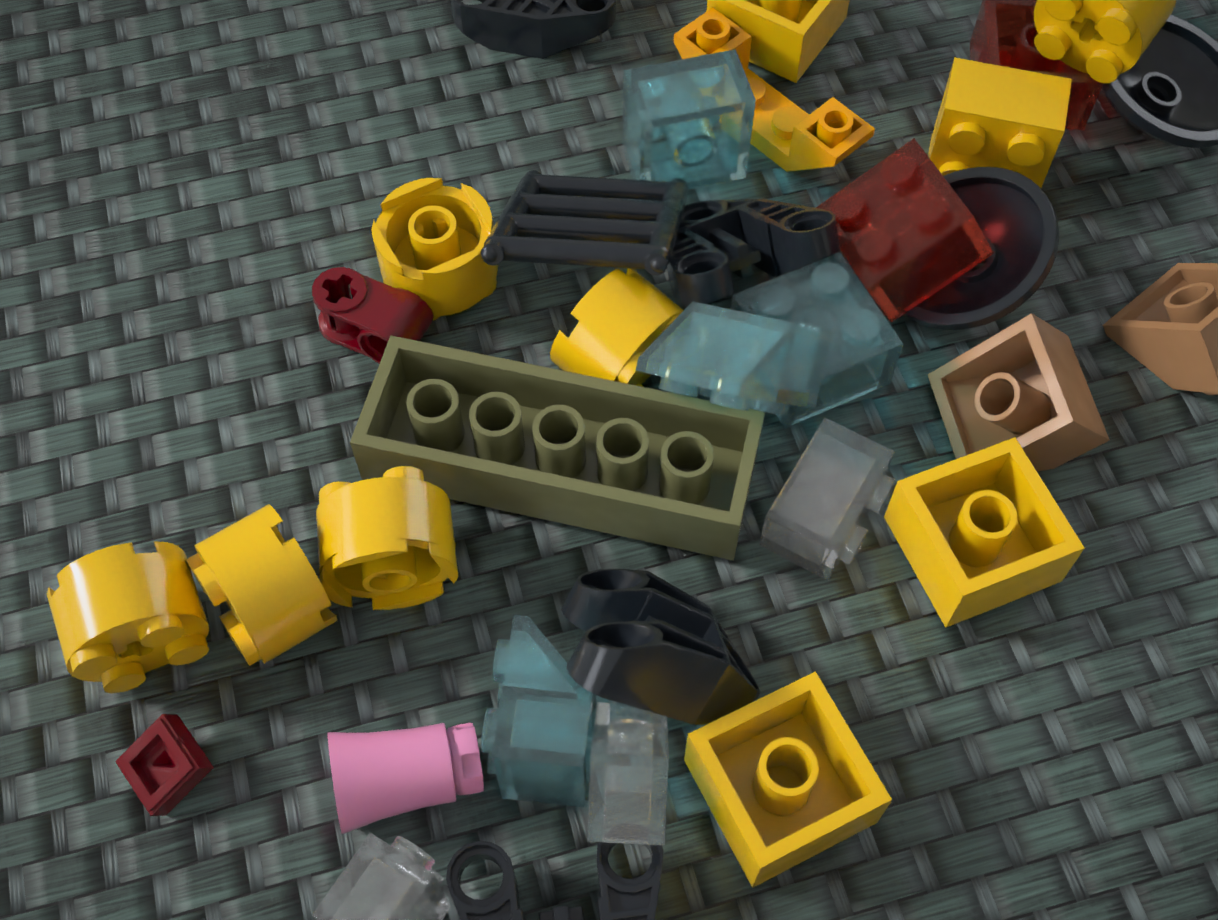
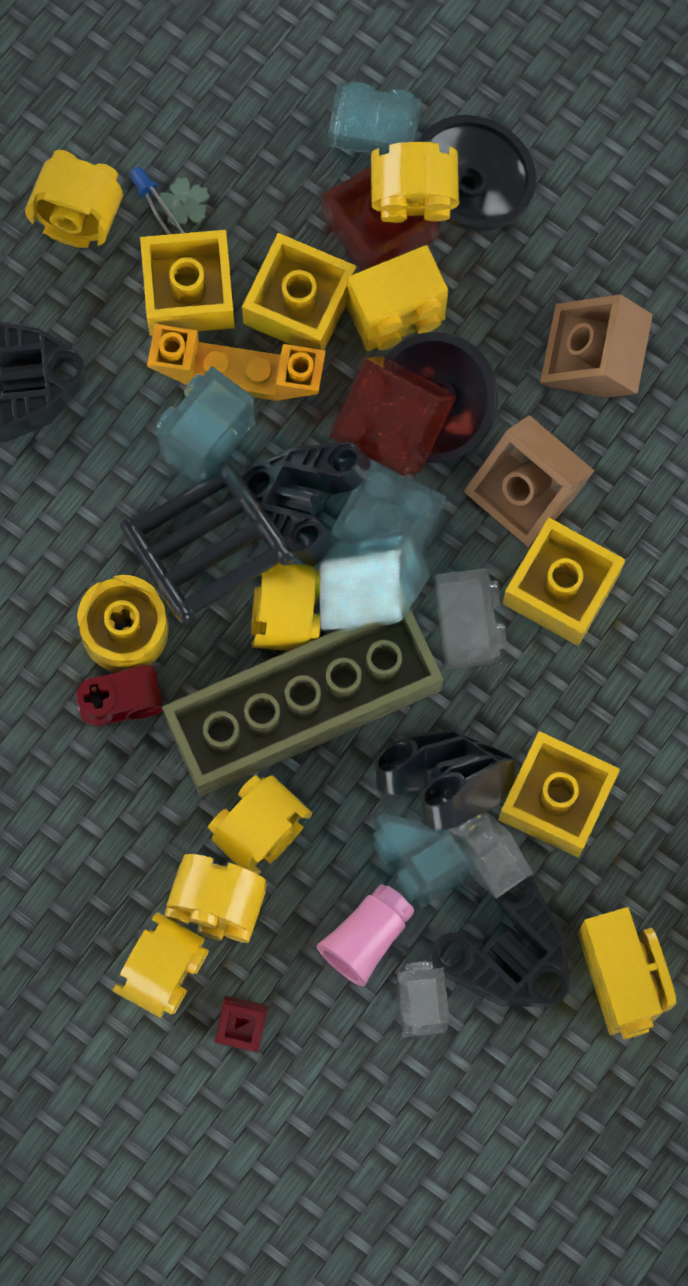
camera: 40 degrees left, 15 degrees up
none -> yellow brick [242,233,356,350]

